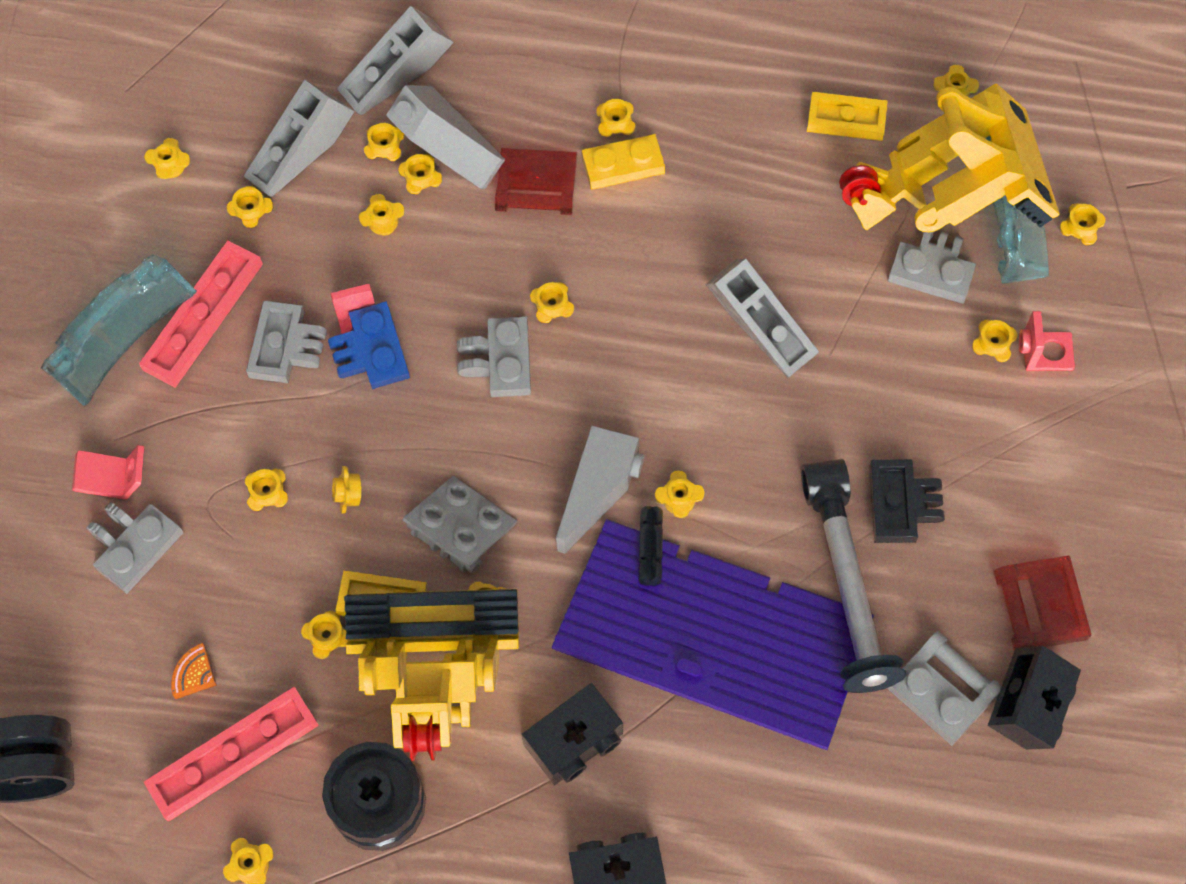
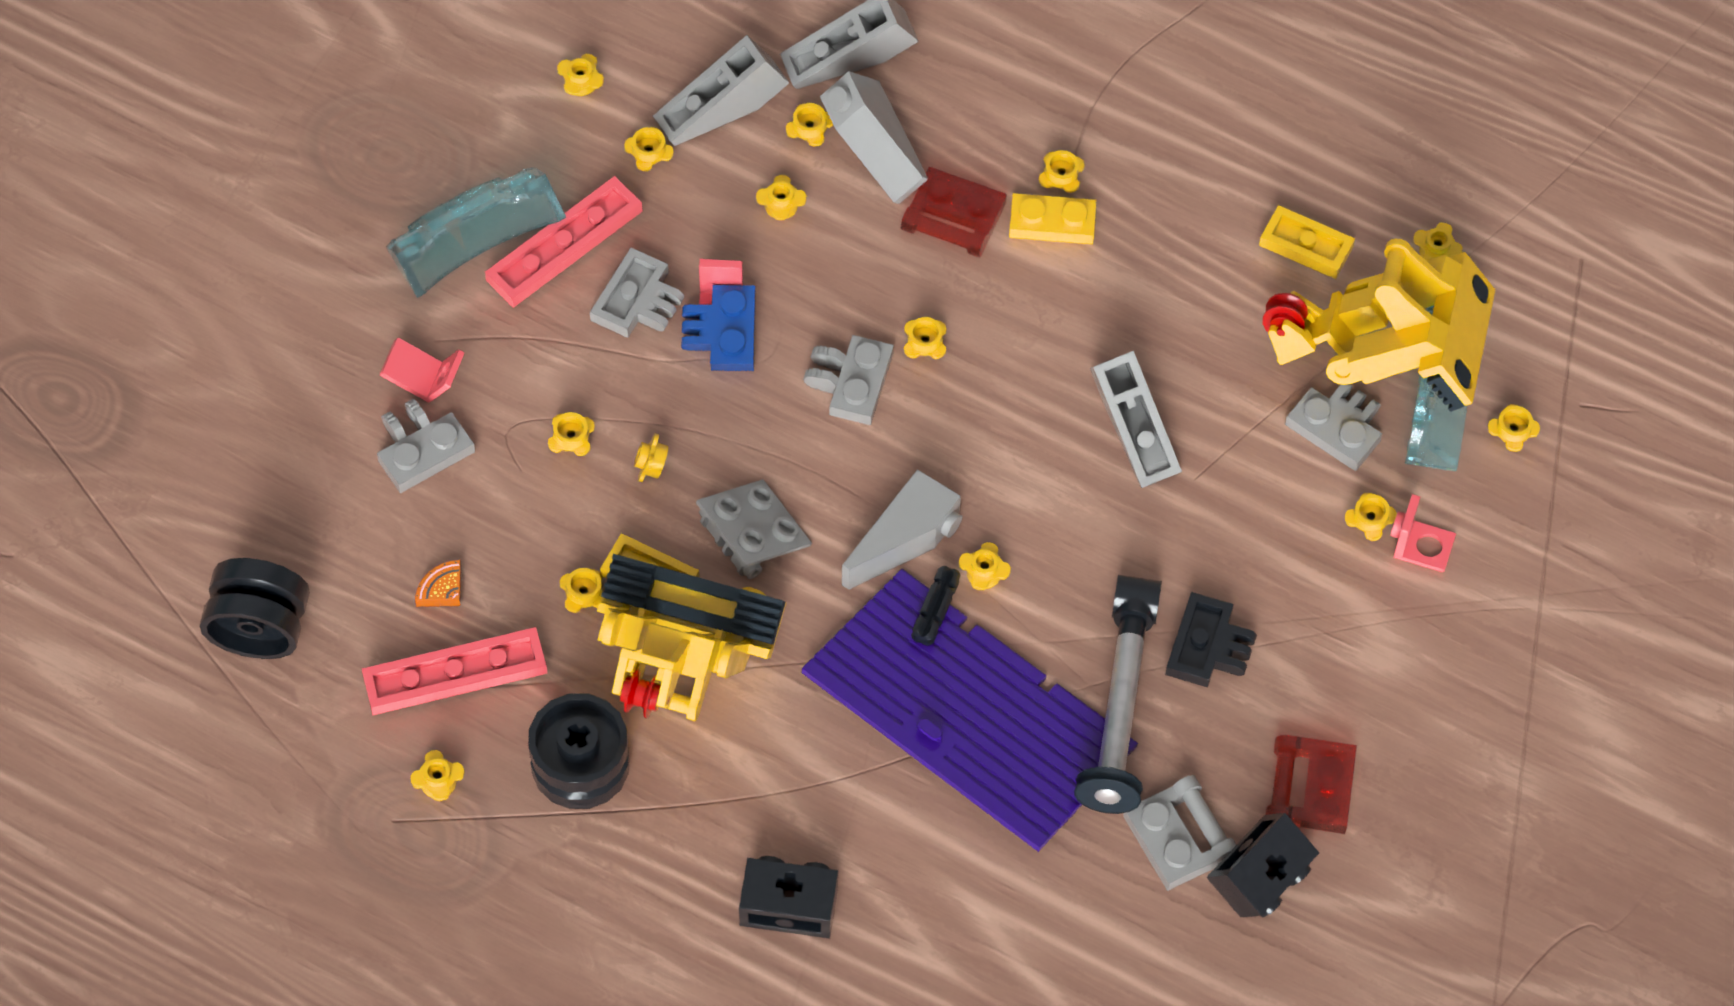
camera: 15 degrees right, 5 degrees down
yellow plate [398,154,442,194] -> none
black brick [521,682,623,786] -> none

